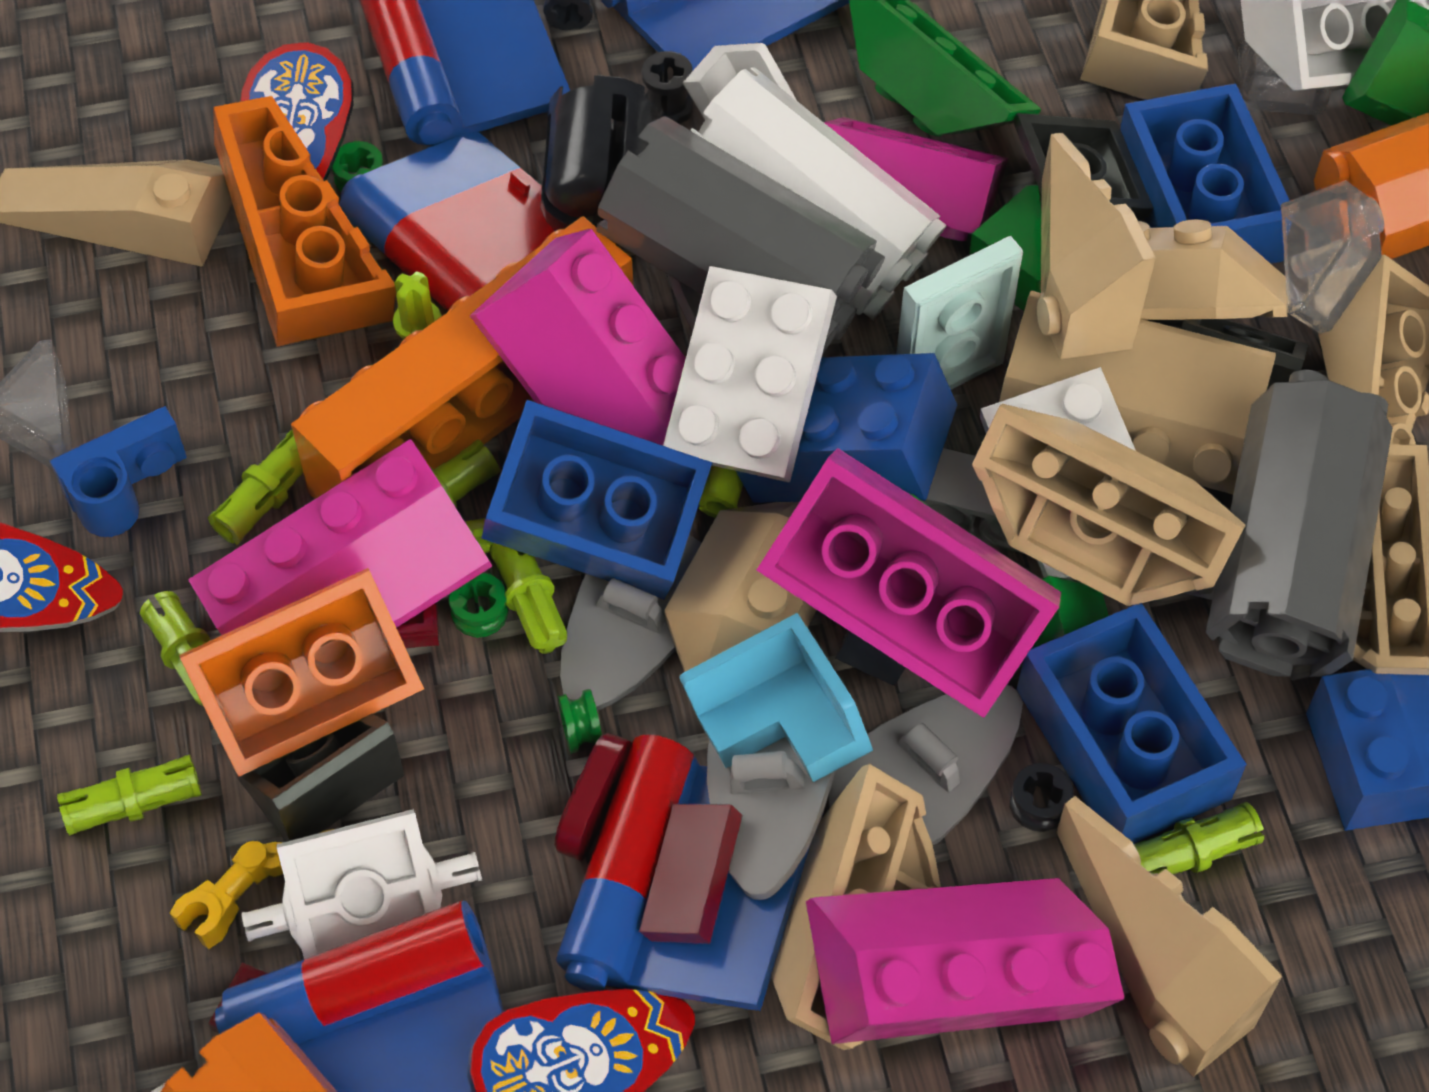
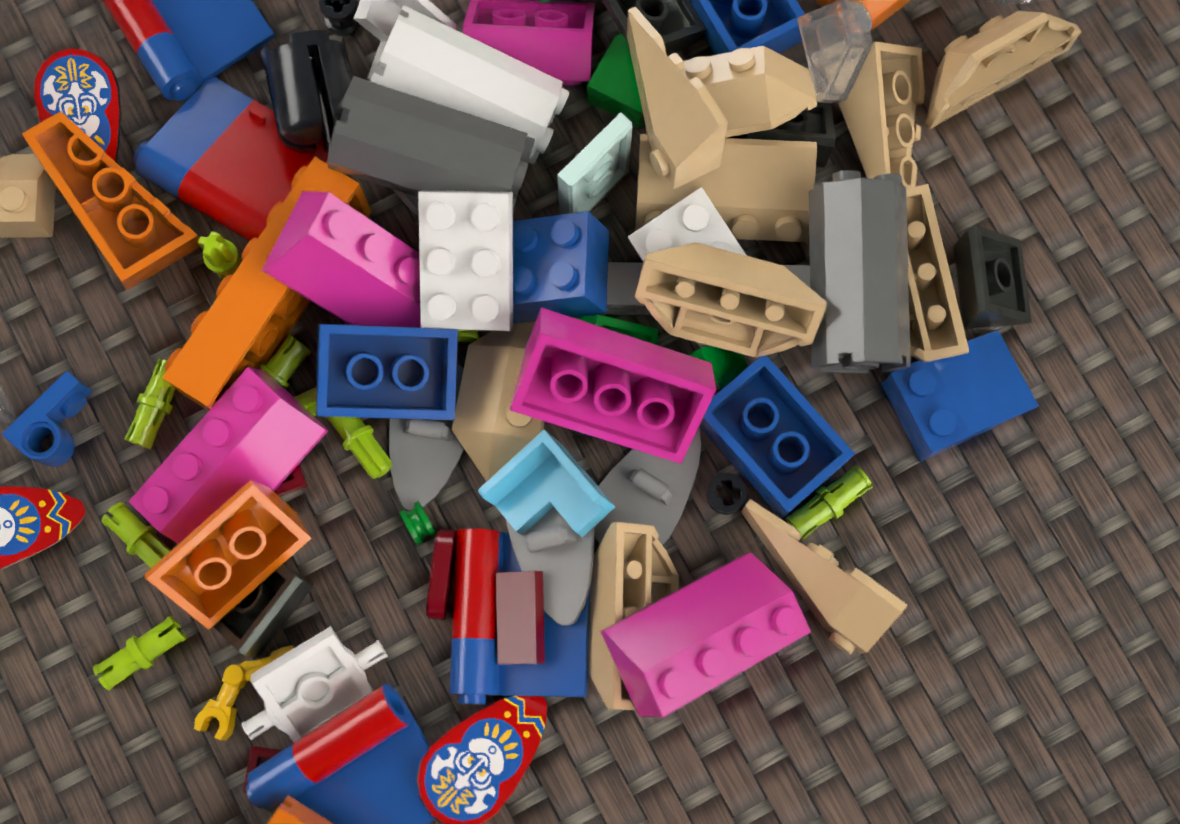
camera: 15 degrees left, 20 degrees up
green bush [332,141,383,193] -> none
green bush [449,572,508,638] -> none

